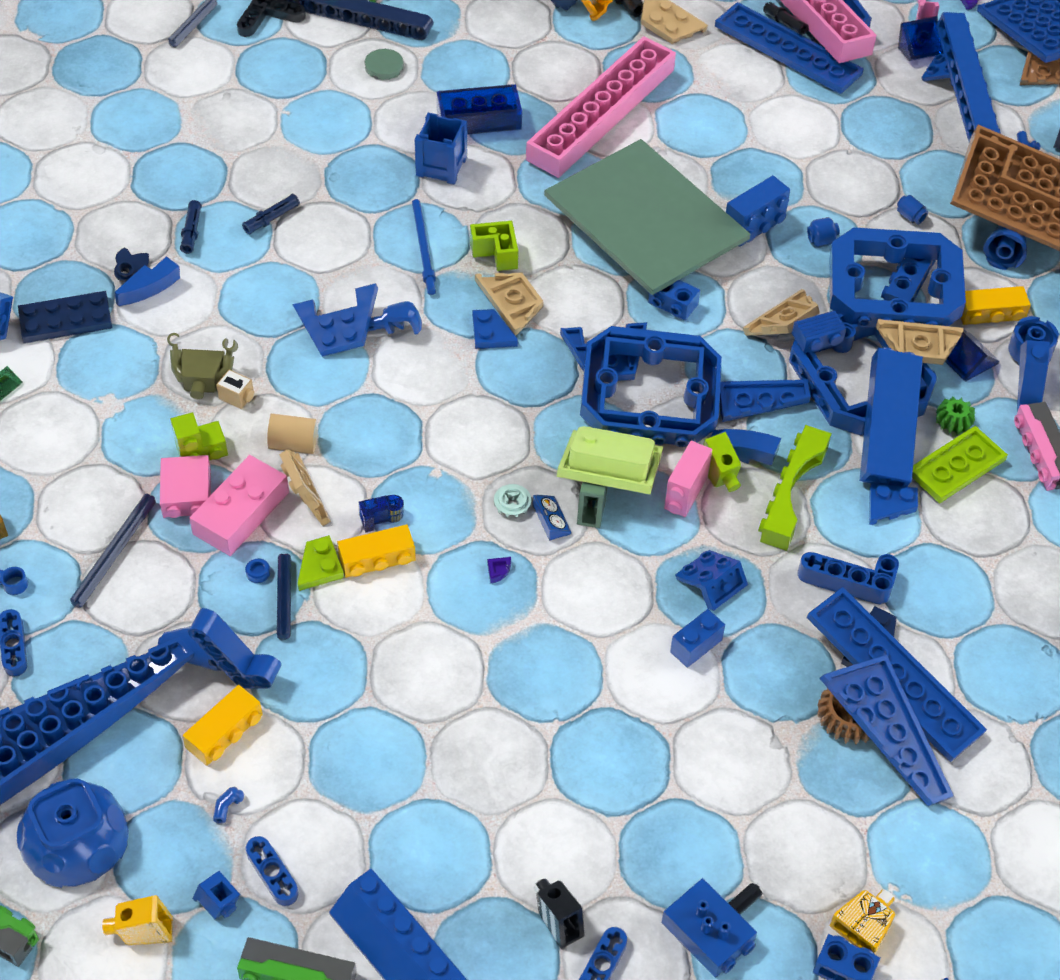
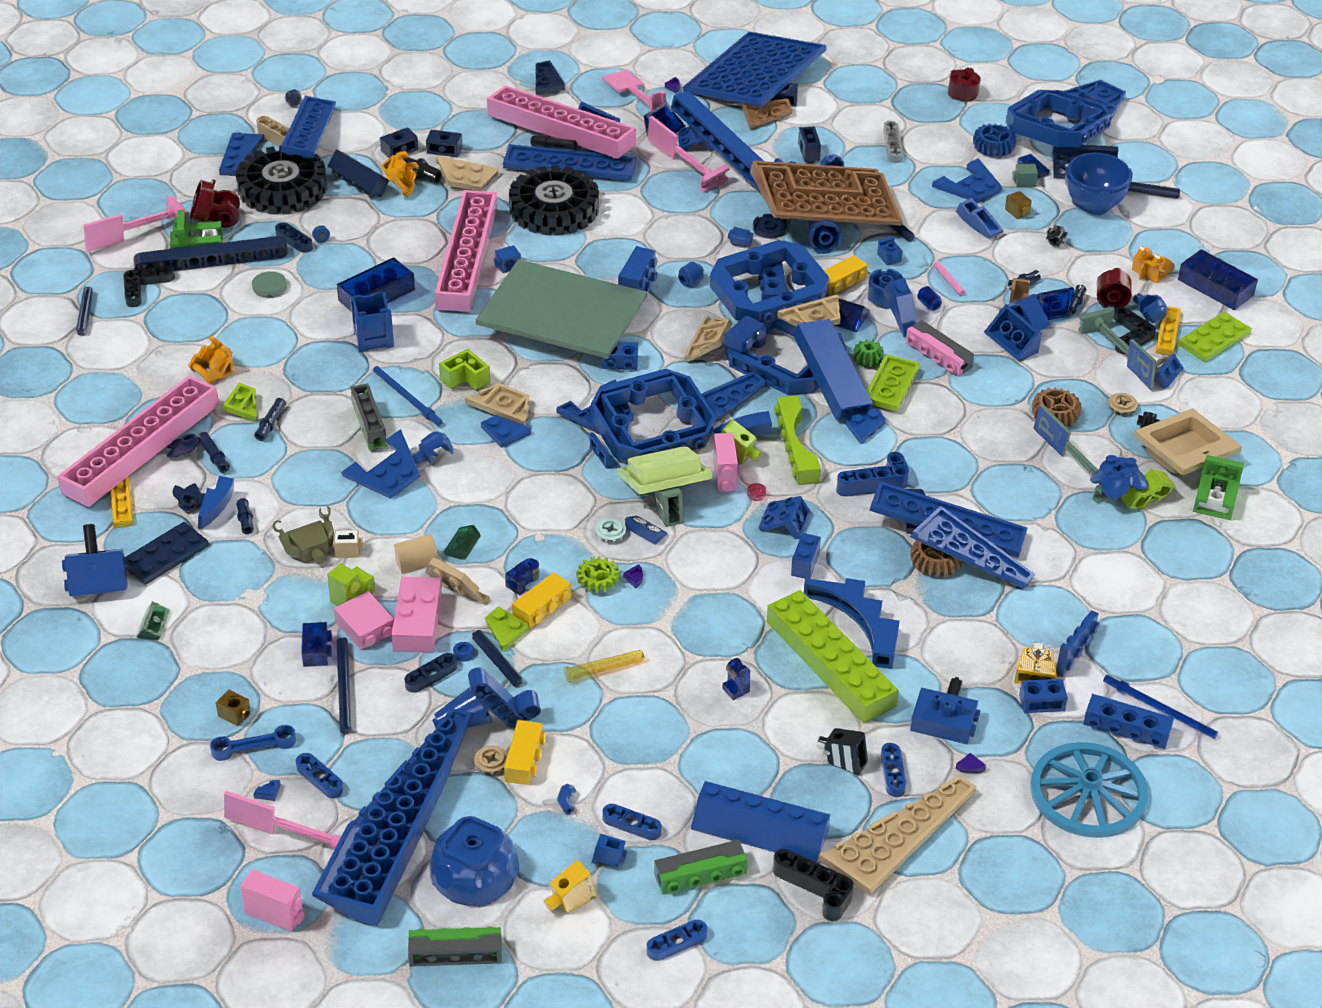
camera: 30 degrees left, 10 degrees down
none -> bright pink brick [57,375,220,507]
none -> yellow tile [110,476,133,528]
none -> dark blue plate [166,434,200,458]
none -> light orange piece [188,336,234,384]
none -> lime wing [223,383,257,422]
none -> dark blue pin [236,498,254,534]
none -> dark blue beam [275,222,313,253]
none -> clear blue brick [301,622,332,667]
none -> blue tile [312,225,330,243]
none -> dark grey piece [350,383,387,450]
none -> dark blue beam [404,653,457,693]
none -> clear green slope [443,525,481,560]
none -> tan gear [474,746,508,775]
none -> blue brick [494,245,521,273]
none -> black wheel [509,165,599,236]
none -> clear yellow axle [564,650,645,682]
none -> lime gear [577,556,619,593]
none -> blue slope [590,432,618,469]
none -> bright pink piece [647,116,730,193]
none -> clear blue leg [722,658,750,700]
none -> clear pink tile [747,483,766,501]
none -> dark blue tile [753,214,786,239]
none -> lime brick [767,590,899,724]
none -> blue arch [803,578,900,669]
none -> blue wing [1056,610,1100,677]

